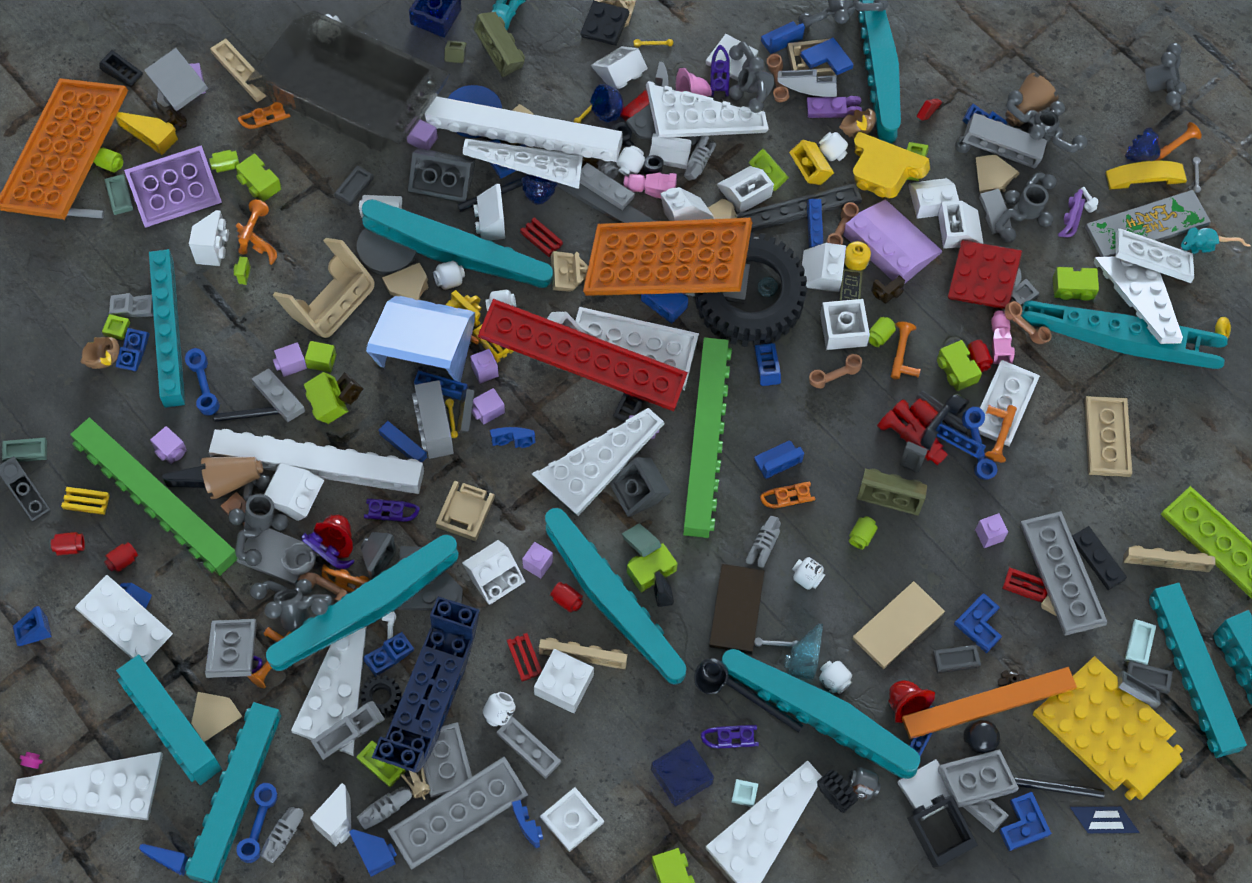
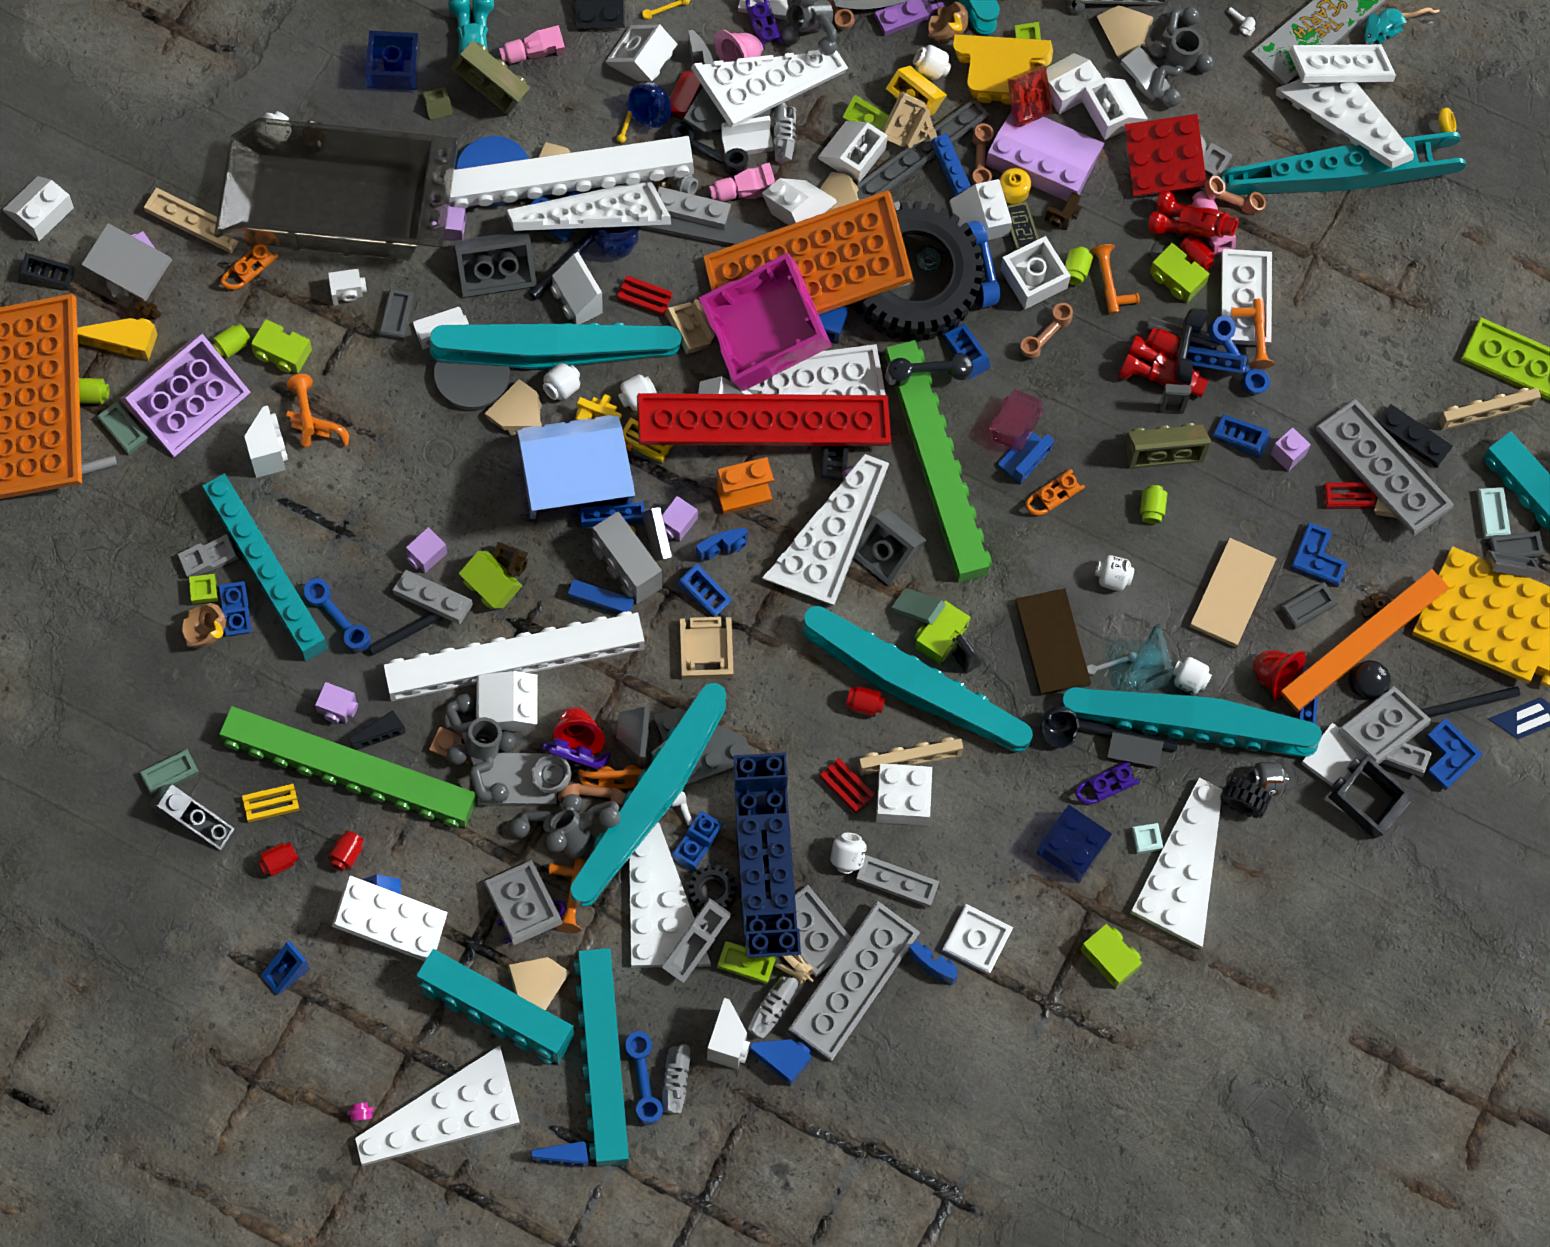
camera: 25 degrees left, 5 degrees up
medium nougat cone [201,457,264,500] -> none
lime plate [234,256,251,285] -> none
tan windscreen [273,238,374,338] -> none
lime panel [305,341,337,373] -> none
dark purple piece [364,499,420,522] -> none
white slope [462,540,525,605] -> none
lavender brick [470,348,499,384] -> none
lavender brick [522,542,553,579] -> none
white head [616,146,645,176] -> none
light grey hinge [746,516,781,567] -> none
lime brick [1053,267,1099,301] -> none
medium lavender piece [1058,189,1086,238] -> none
tan tile [1084,396,1132,477] -> none
none -> white slope [3,176,74,241]
none -> white brick [329,269,367,306]
none -> bright pink piece [499,25,565,64]
none -> blue slope [676,563,732,617]
none -> dark pink tile [699,253,832,391]
none -> orange panel [717,457,774,514]
none -> tan slope [882,91,937,148]
none -> black piece [885,353,973,387]
none -> blue piece [966,221,1000,308]
none -> clear pink brick [990,389,1044,452]
none -> clear red tile [1008,65,1052,127]
none -> dark grey tile [1107,731,1164,767]
none -> red piece [1148,190,1239,238]
none -> blue slope [1213,414,1270,458]

